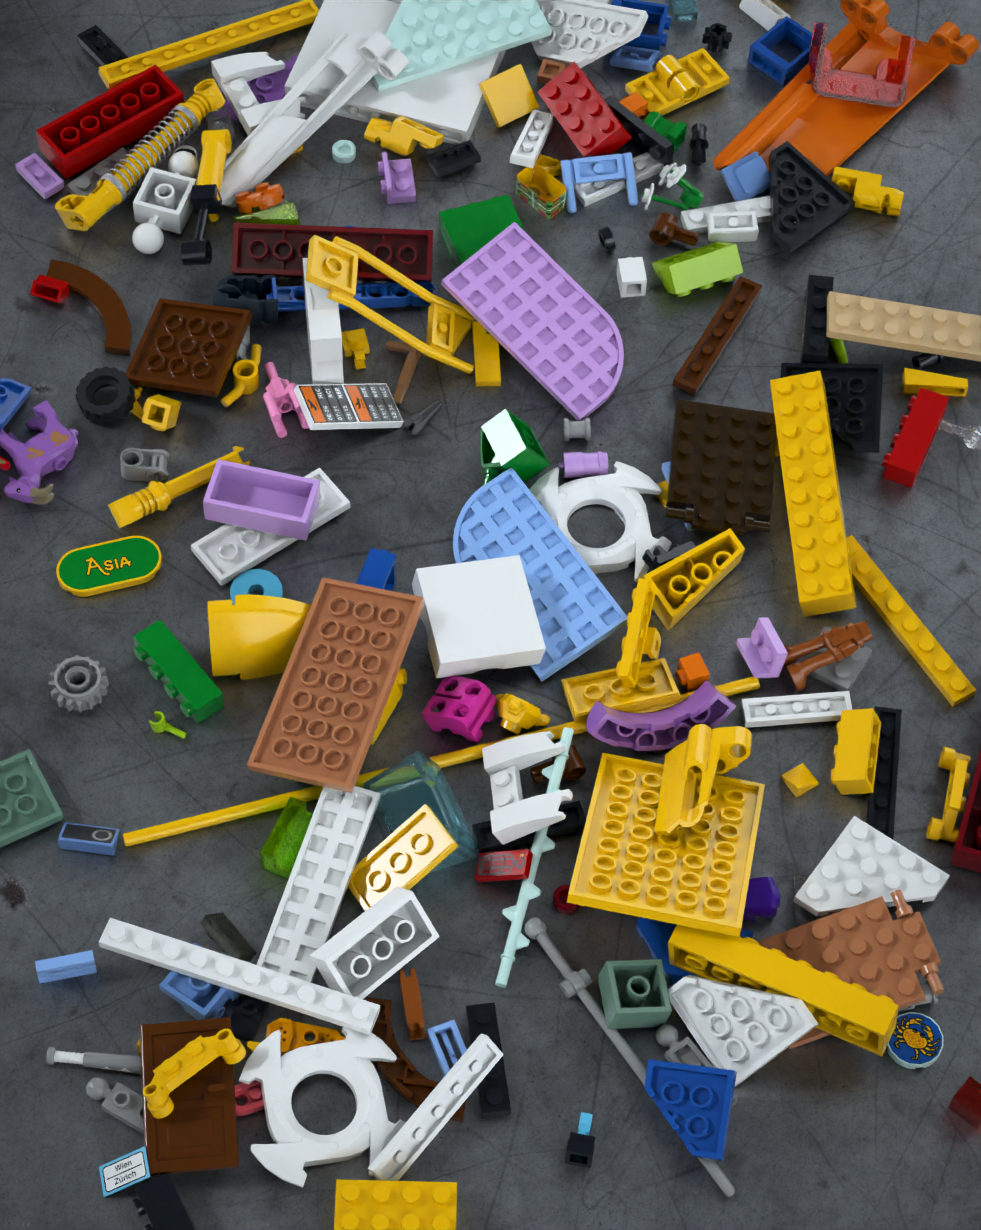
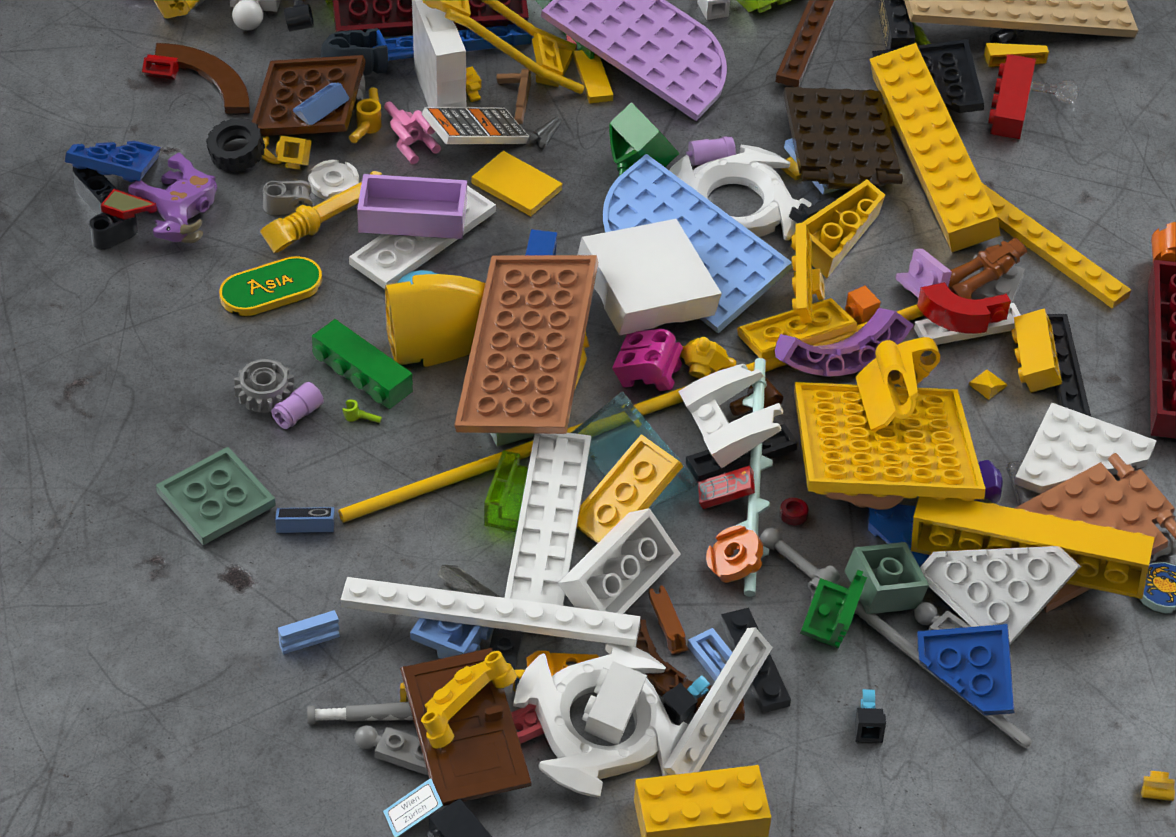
camera: 10 degrees left, 10 degrees down
light grey bush [563,418,591,441] -> none
yellow plate [926,746,971,843] -> none
none -> lavender piece [271,382,324,429]
none -> medium blue slope [293,83,349,125]
none -> white tile [308,160,359,200]
none -> yellow tile [471,151,563,217]
none -> white brick [582,661,647,745]
none -> black piece [661,675,710,726]
none -> orange plate [706,525,763,583]
none -> green plate [800,570,867,648]
none -> red arch [917,282,1011,334]

